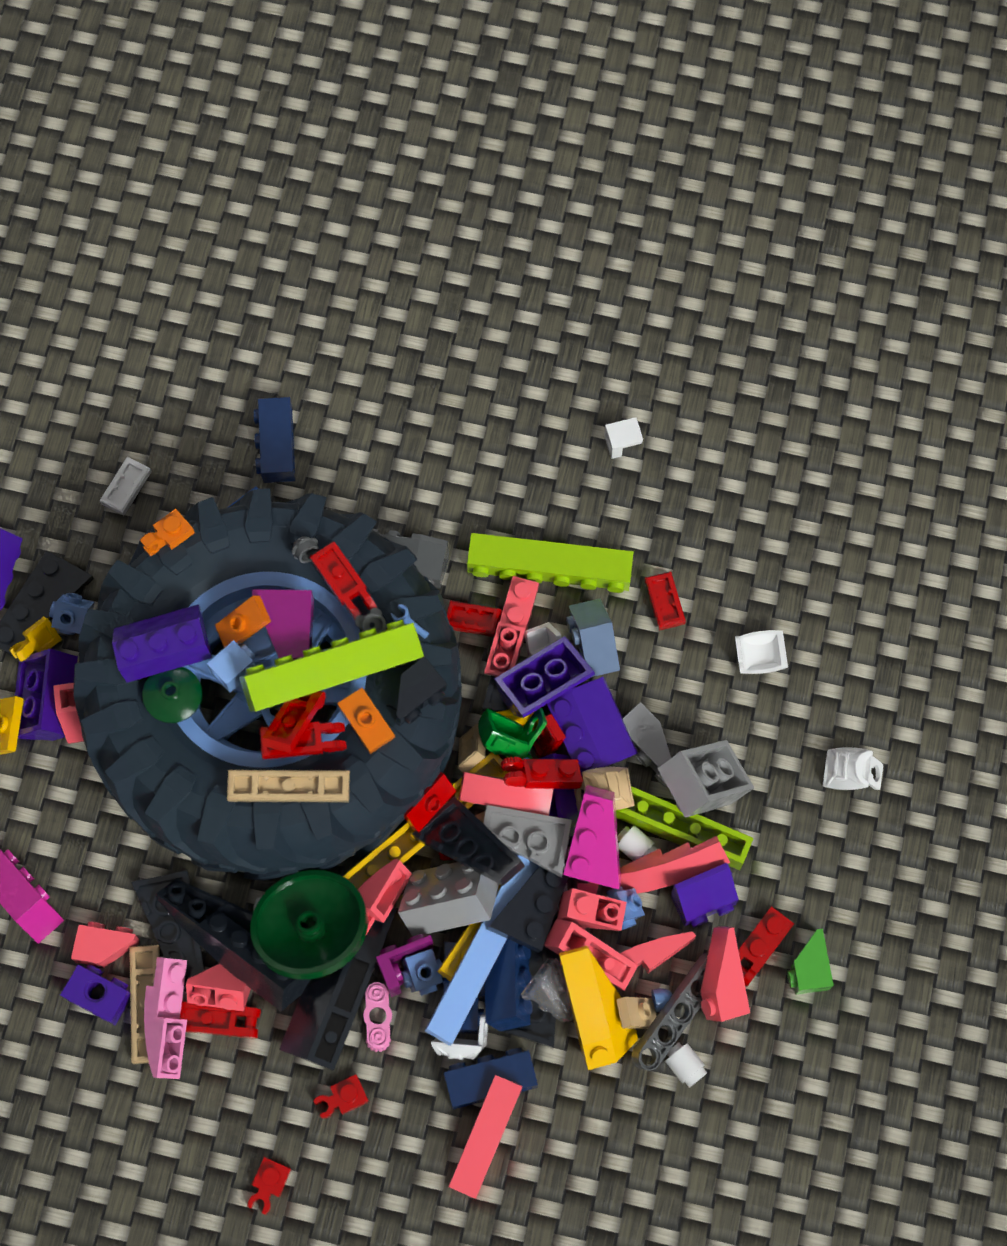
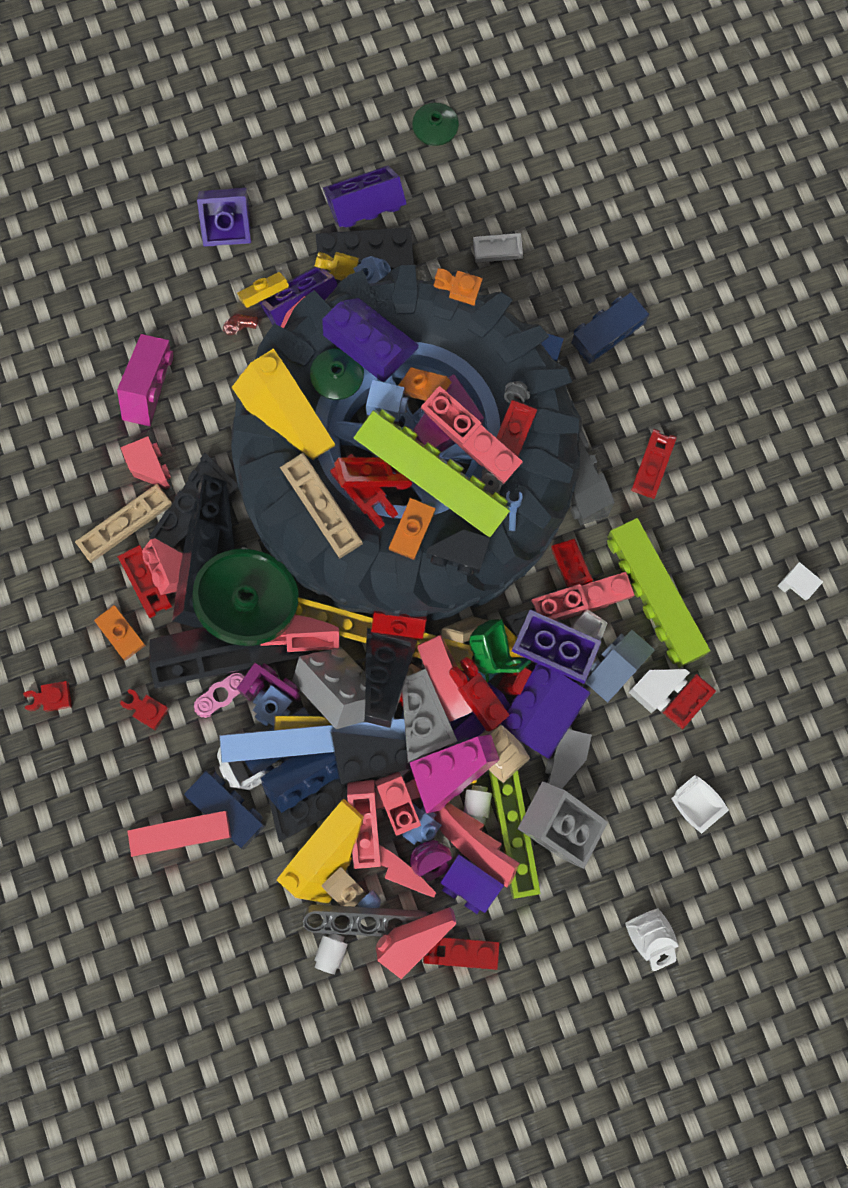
camera: 55 degrees right, 5 degrees up
dark purple brick [60,964,131,1026] -> none
bright pink slope [144,957,187,1079] -> none
clear wing [521,957,573,1022] -> none
bright green slope [787,929,834,995] -> none
none -> orange plate [94,605,146,661]
none -> clear red arm [223,314,258,335]
none -> yellow wedge [232,348,335,460]
none -> magenta piece [410,840,452,881]
none -> coral slope [421,386,523,484]
none -> white slope [629,669,690,713]
none -> red plate [631,429,677,499]

